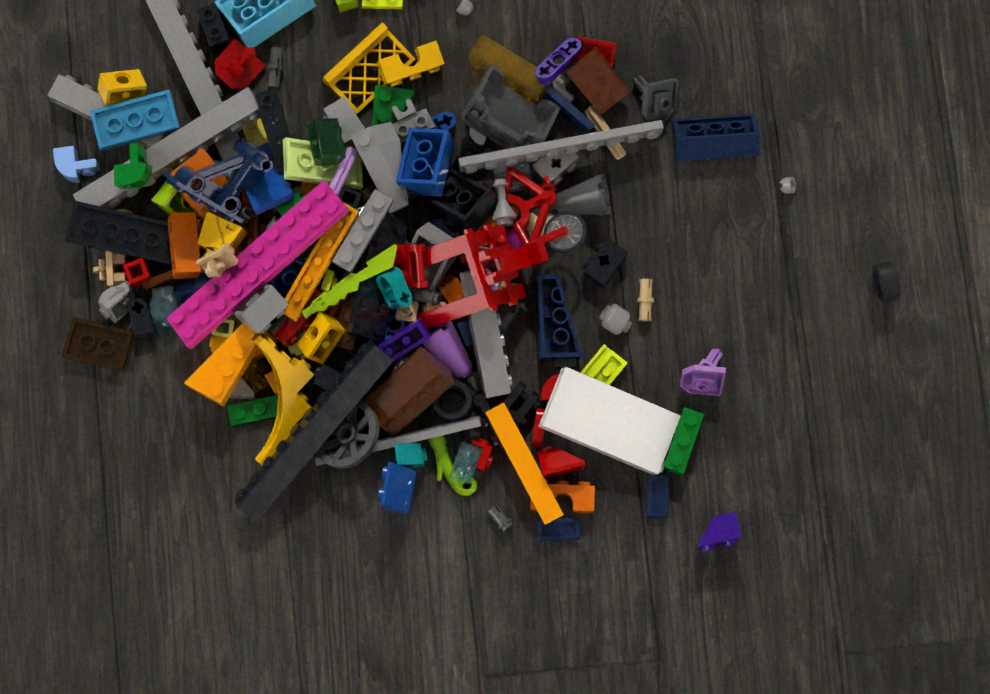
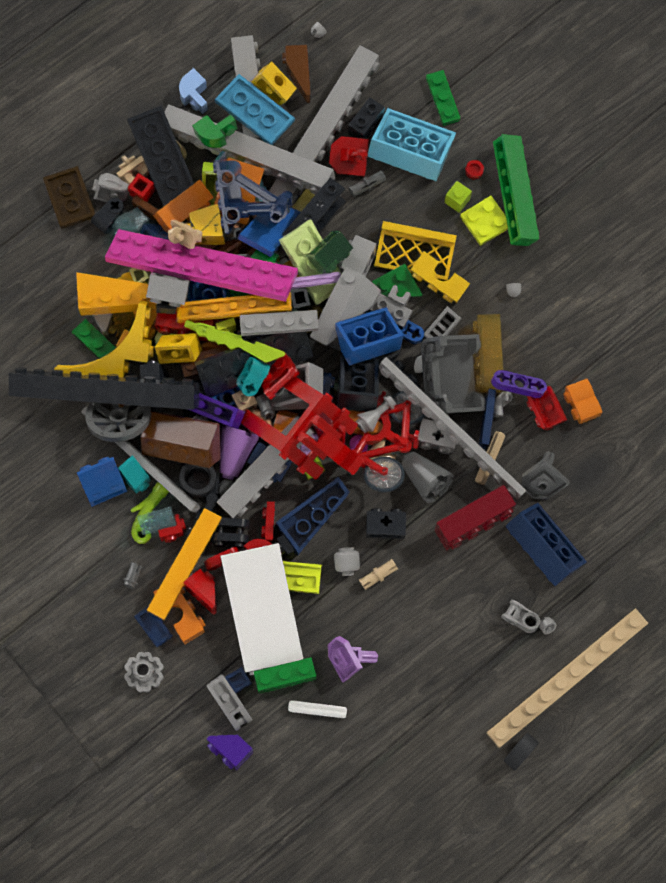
camera: 50 degrees right, 5 degrees down
copper piece [566,47,631,115] -> none
none -> light grey plant [124,652,164,693]
none -> light grey plate [206,674,252,731]
none -> red plate [261,501,275,544]
none -> reddish brown slope [282,45,310,103]
none -> white axle [288,701,347,718]
none -> light grey hinge [311,22,327,38]
none -> light grey slope [424,306,462,338]
none -> dark red brick [434,485,516,550]
none -> tan plate [487,608,648,748]
none -> light grey piece [501,600,540,633]
none -> orange brick [563,379,602,424]

